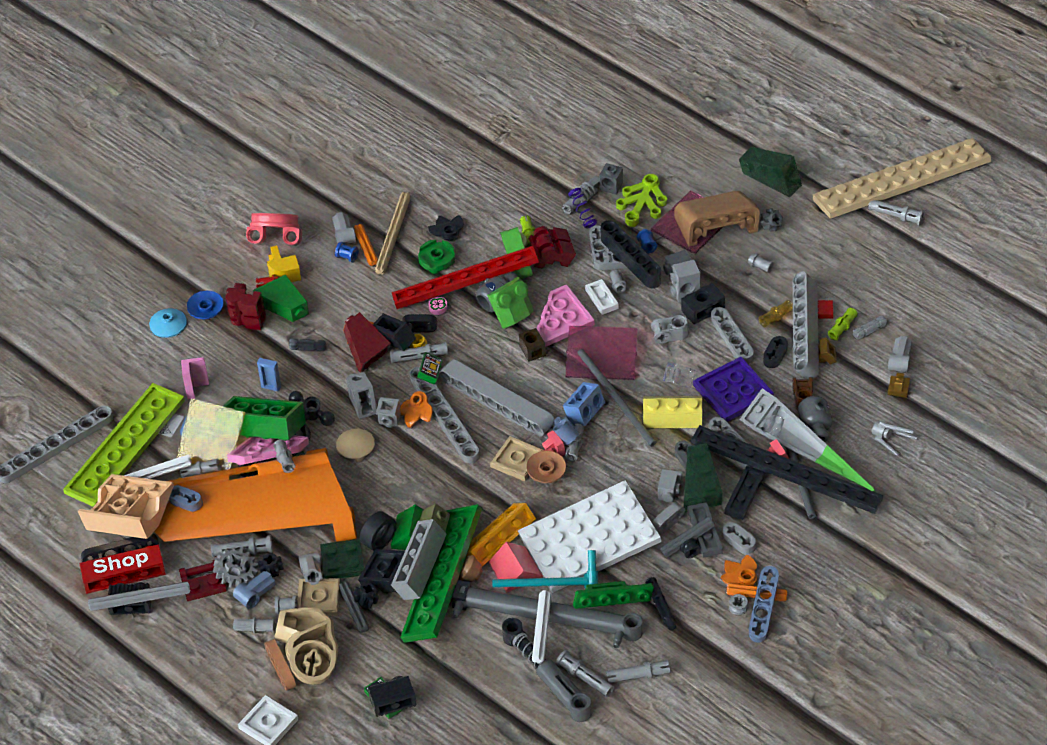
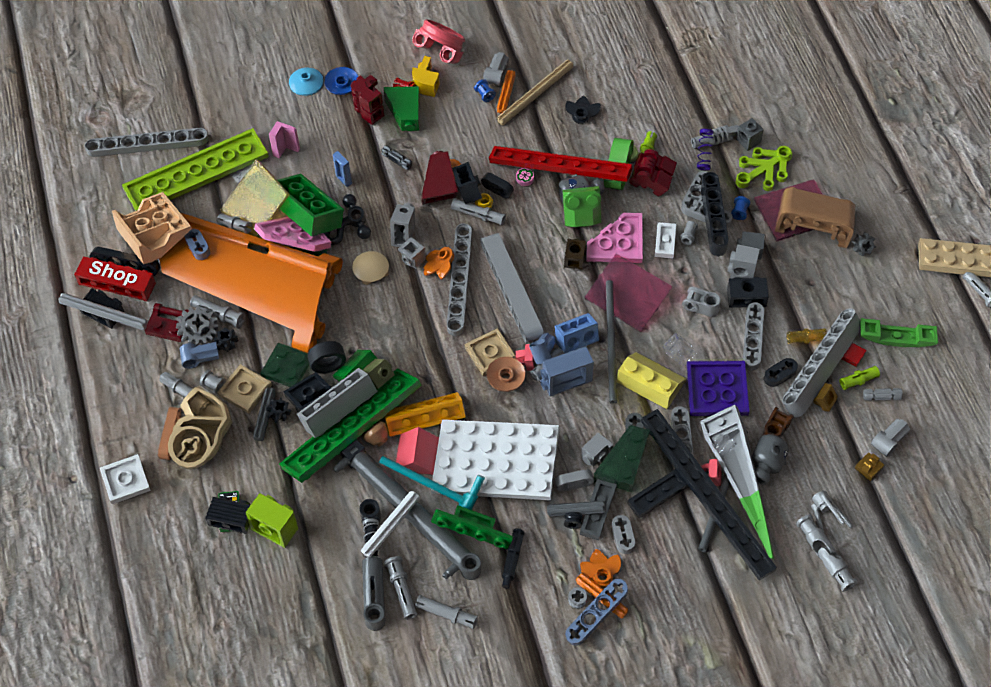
camera: 30 degrees right, 10 degrees up
white axle [124,455,192,479] -> none
light grey pin [273,439,295,473] -> none
light grey piece [299,552,322,585] -> none
tile [417,352,442,385] -> none
green plate [418,240,455,274] -> none
clear green wedge [739,147,802,198] -> none
light grey pin [748,253,773,273] -> none
none -> lime brick [246,493,298,548]
none -> sand blue window [540,346,594,396]
none -> light grey piece [796,514,858,592]
none -> bright green slope [860,318,938,347]

